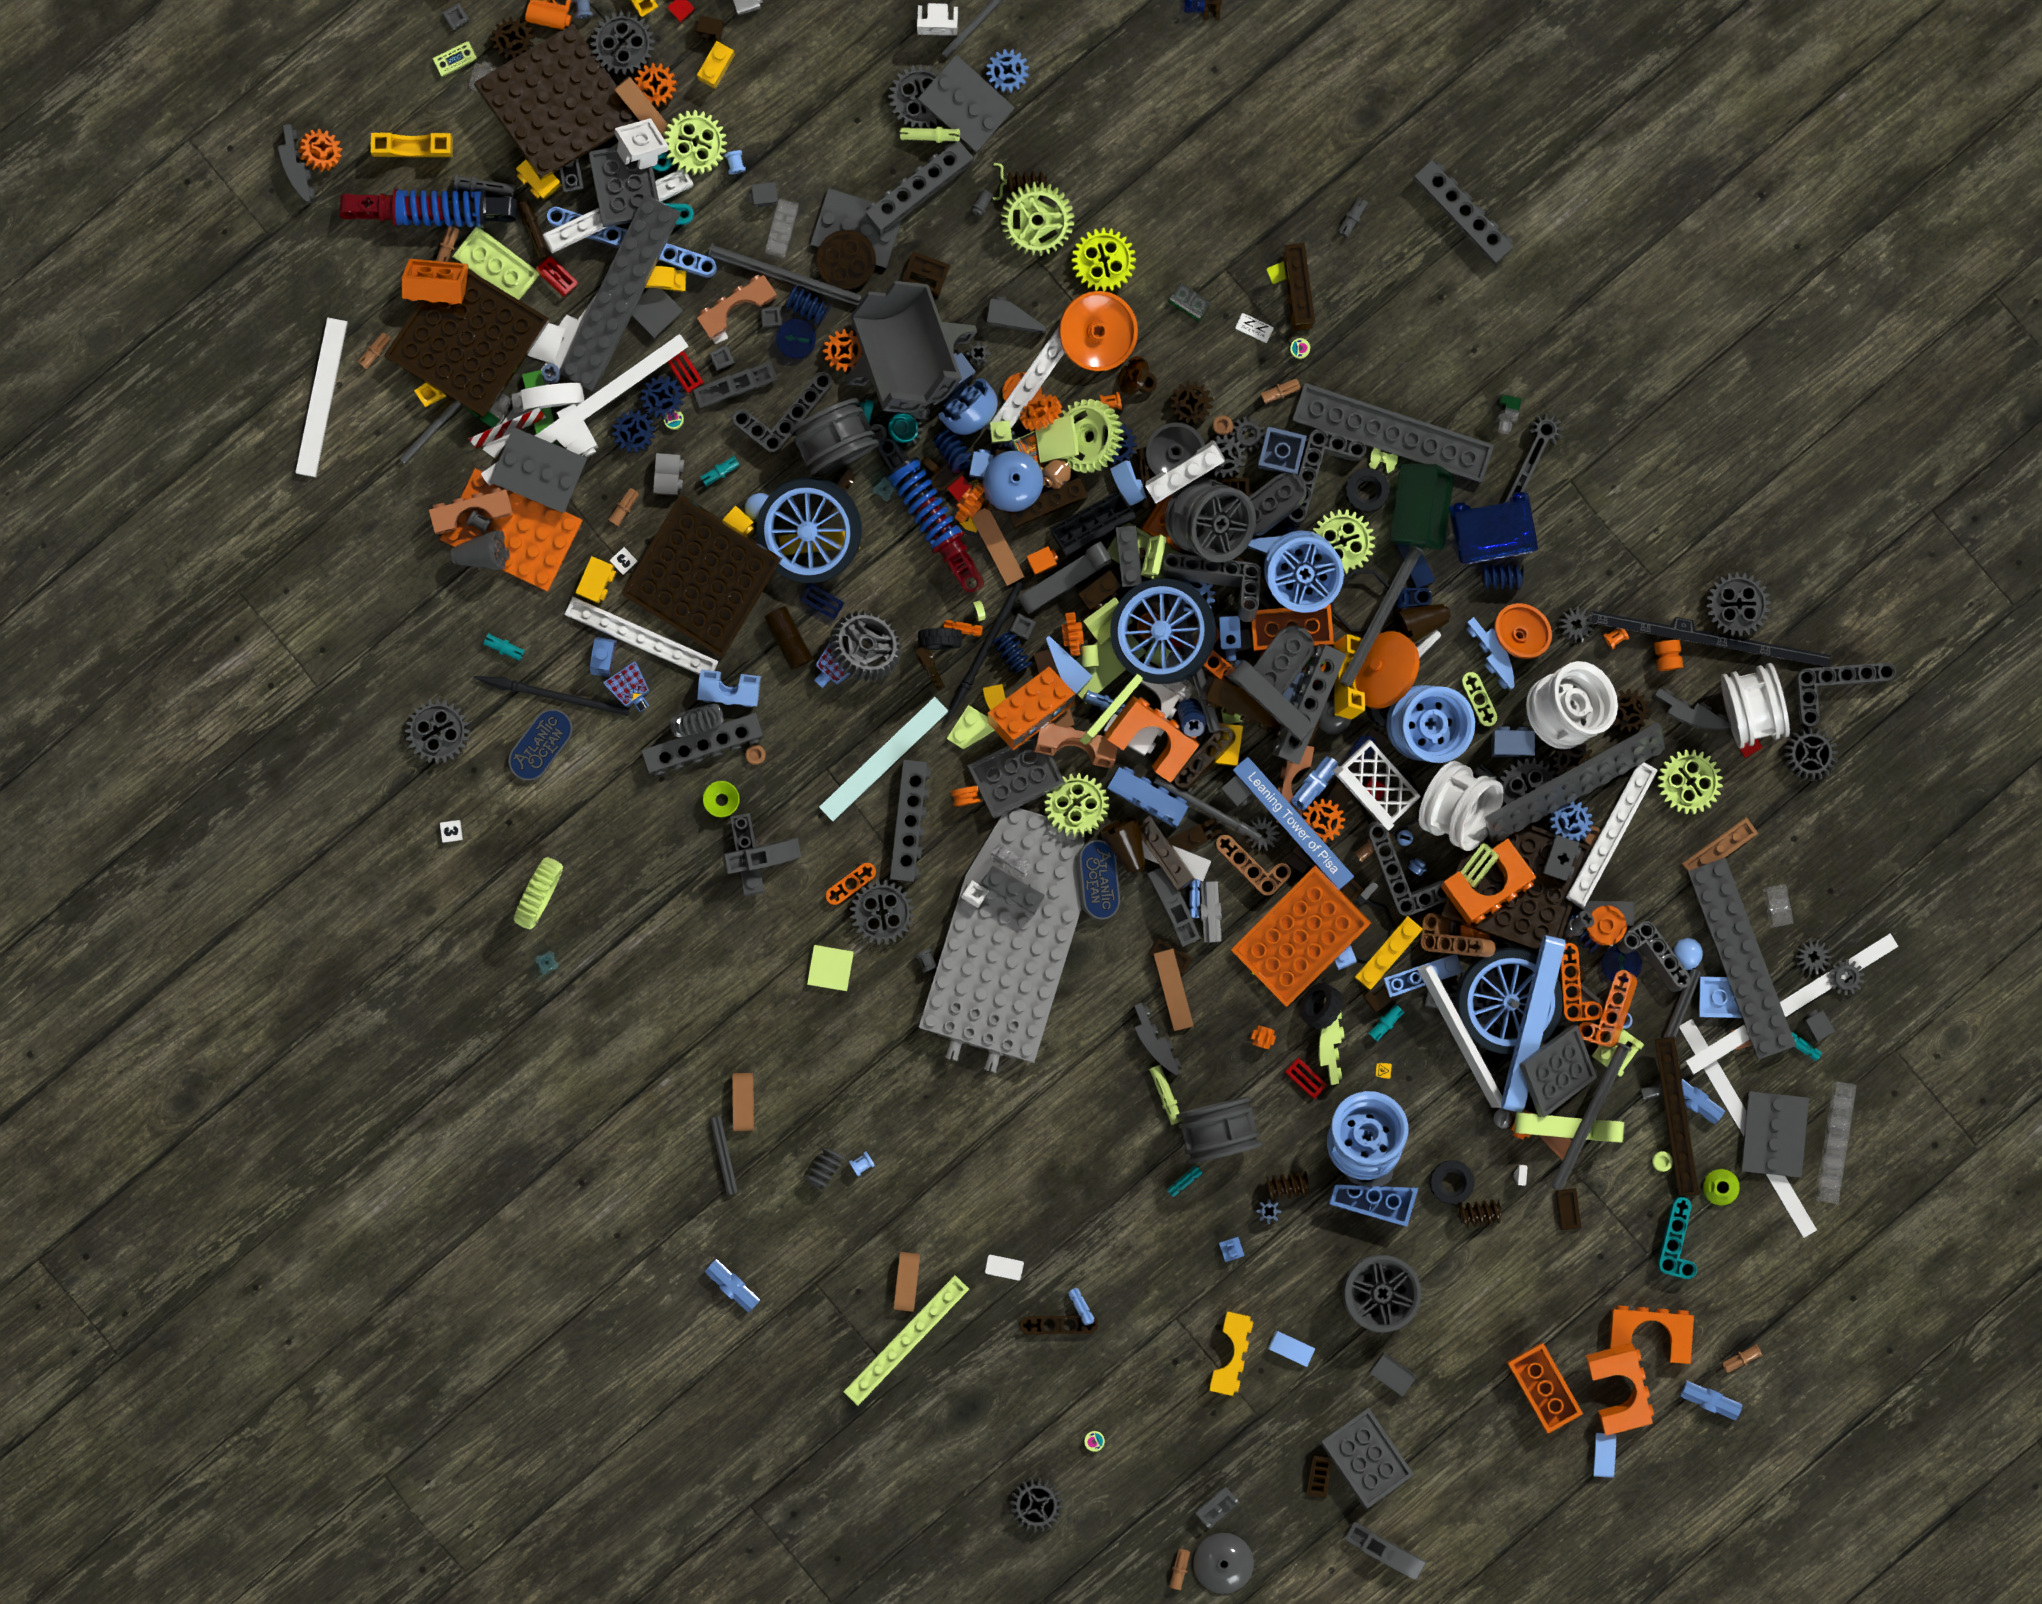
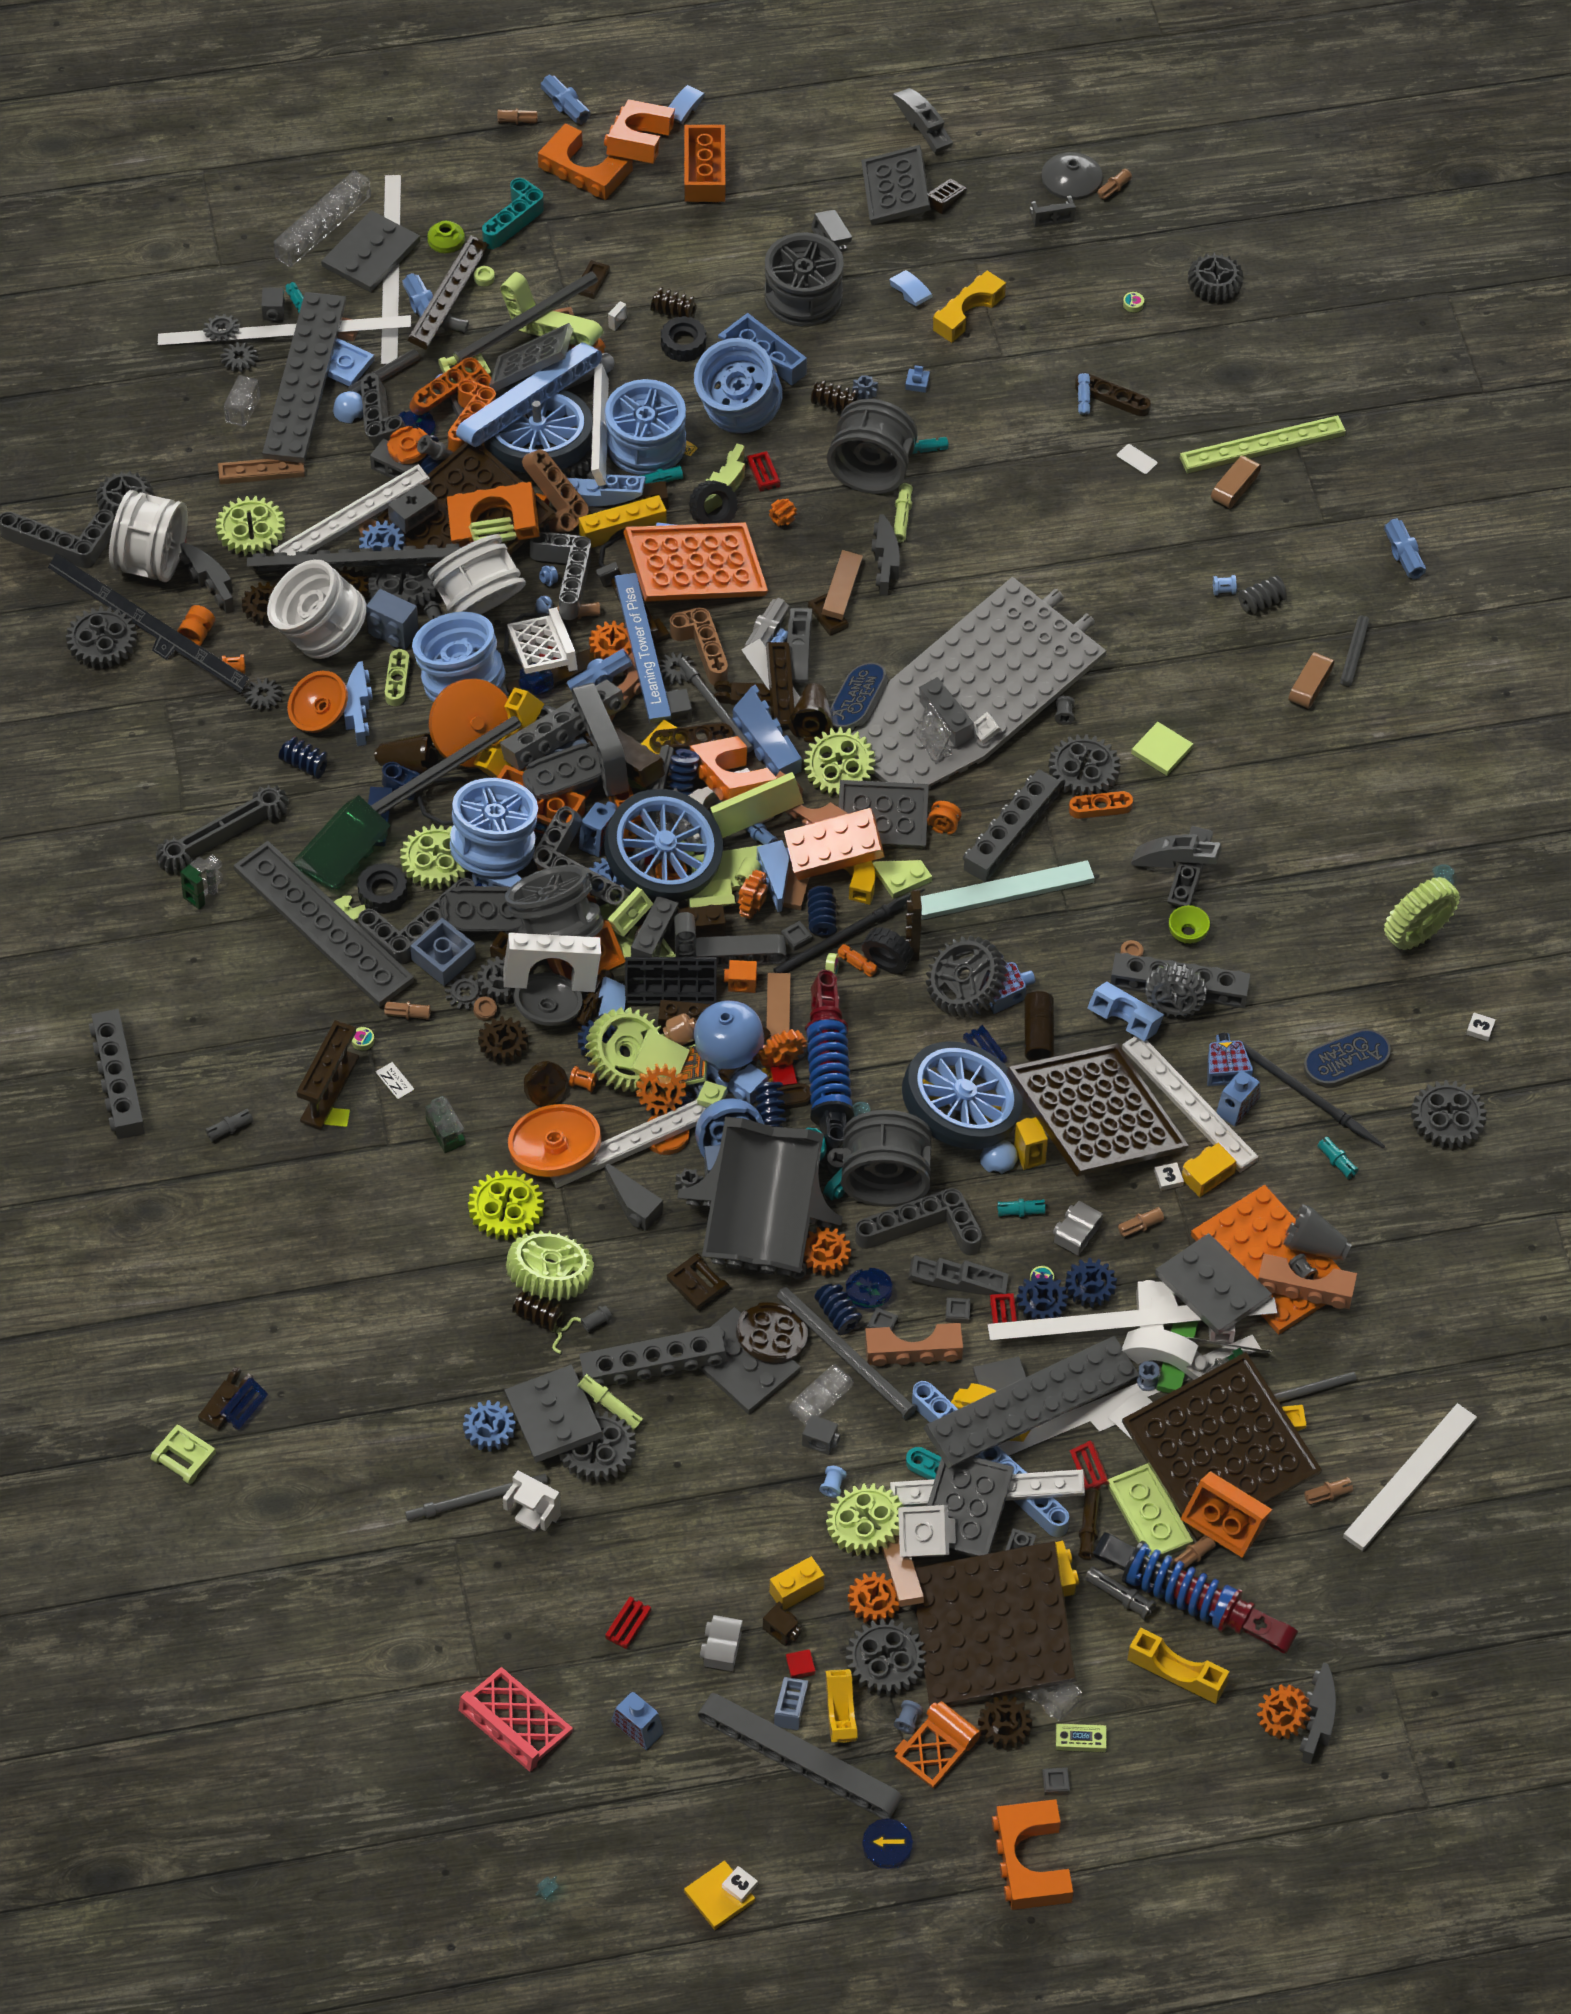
camera: 150 degrees left, 30 degrees down
dark brown tile [921,456,940,474] -> none
clear blue windscreen [1449,492,1538,564] -> none
none -> light blue wheel [605,379,686,475]

